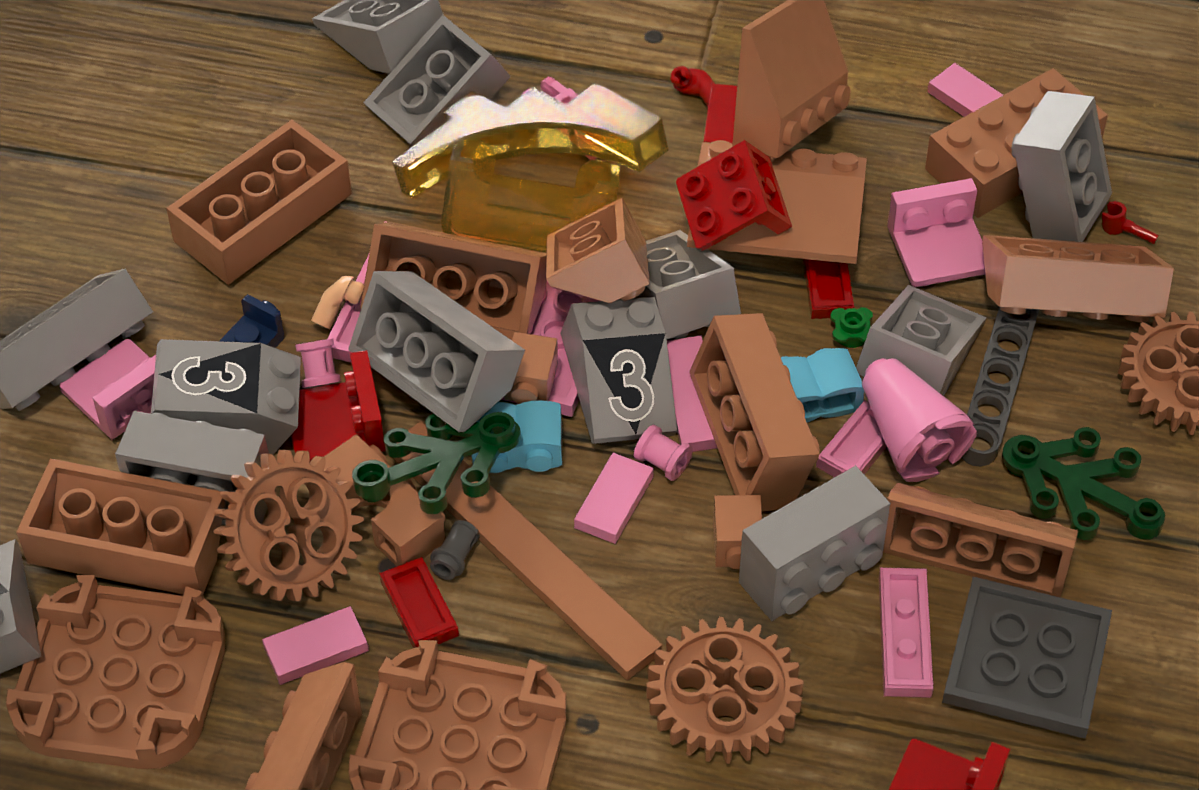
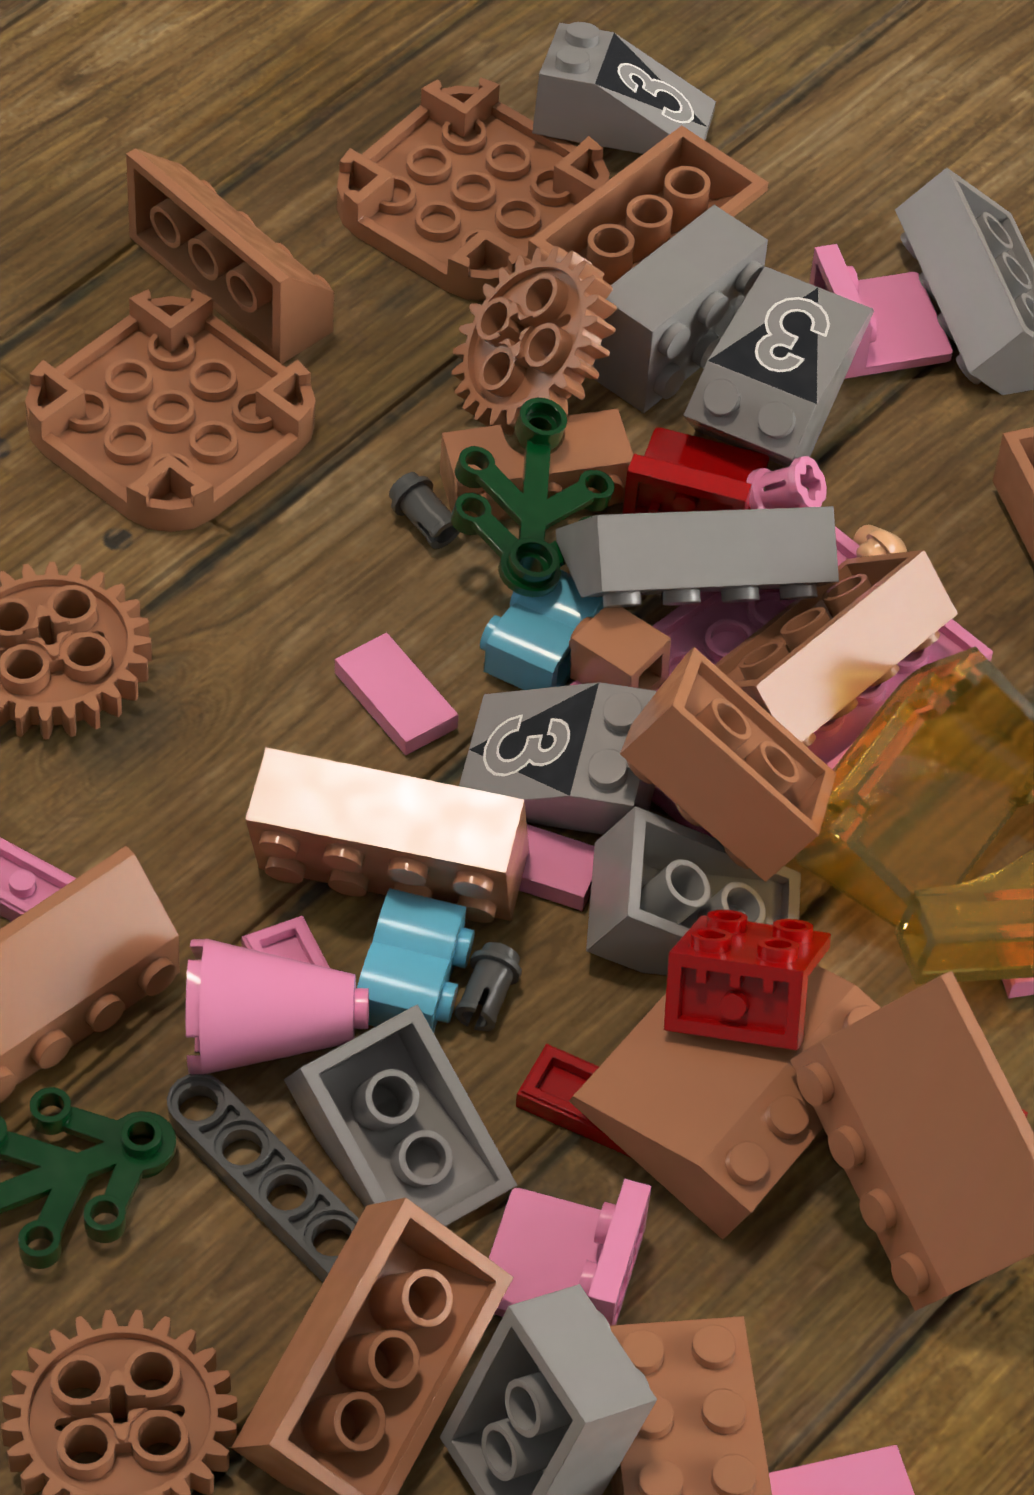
camera: 115 degrees right, 0 degrees up
dark blue bracket [219,294,285,348] -> none
bright pink tile [262,606,369,685] -> none
red tile [379,557,459,648] -> none
nougat tile [392,421,662,681] -> none
bright pink bush [633,425,693,481] -> none
nougat brick [713,495,762,569] -> none
light grey brick [739,466,890,621] -> none
green plate [830,307,873,348] -> none
none -> dark grey pin [455,942,522,1032]

